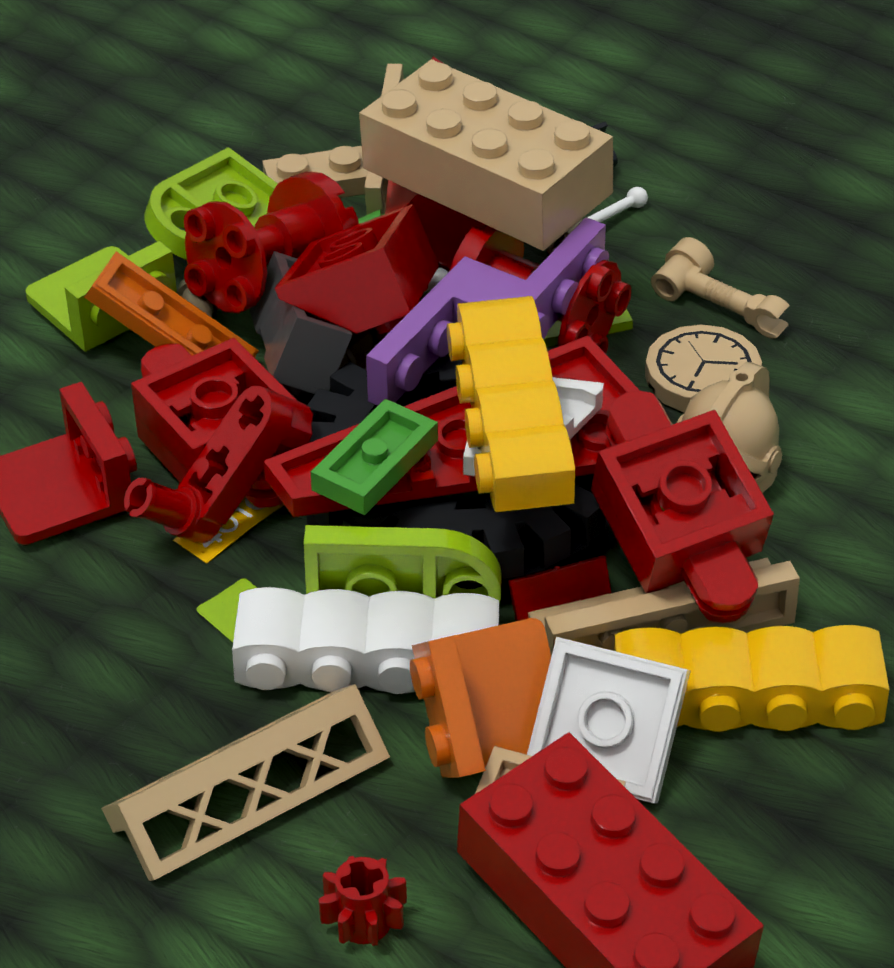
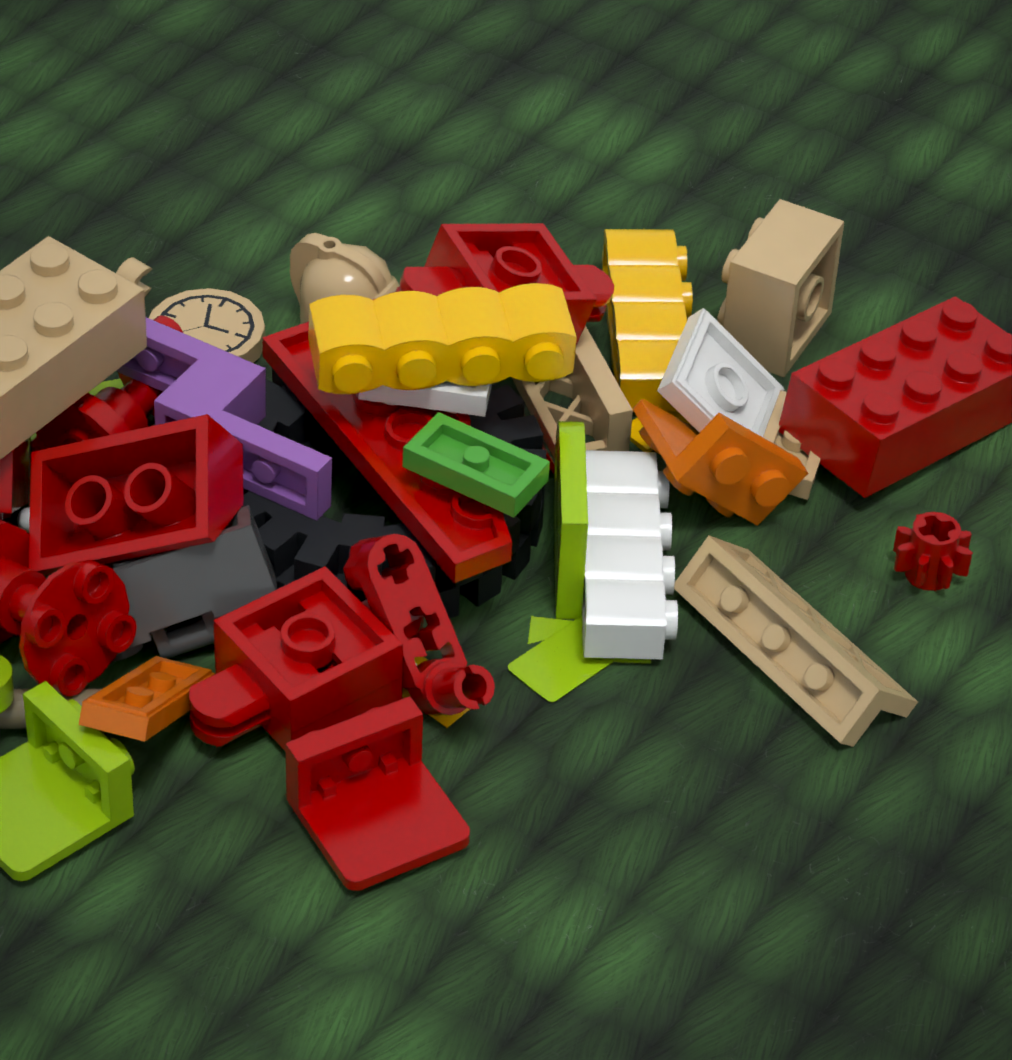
camera: 95 degrees left, 0 degrees up
none -> tan brick [717,199,844,378]

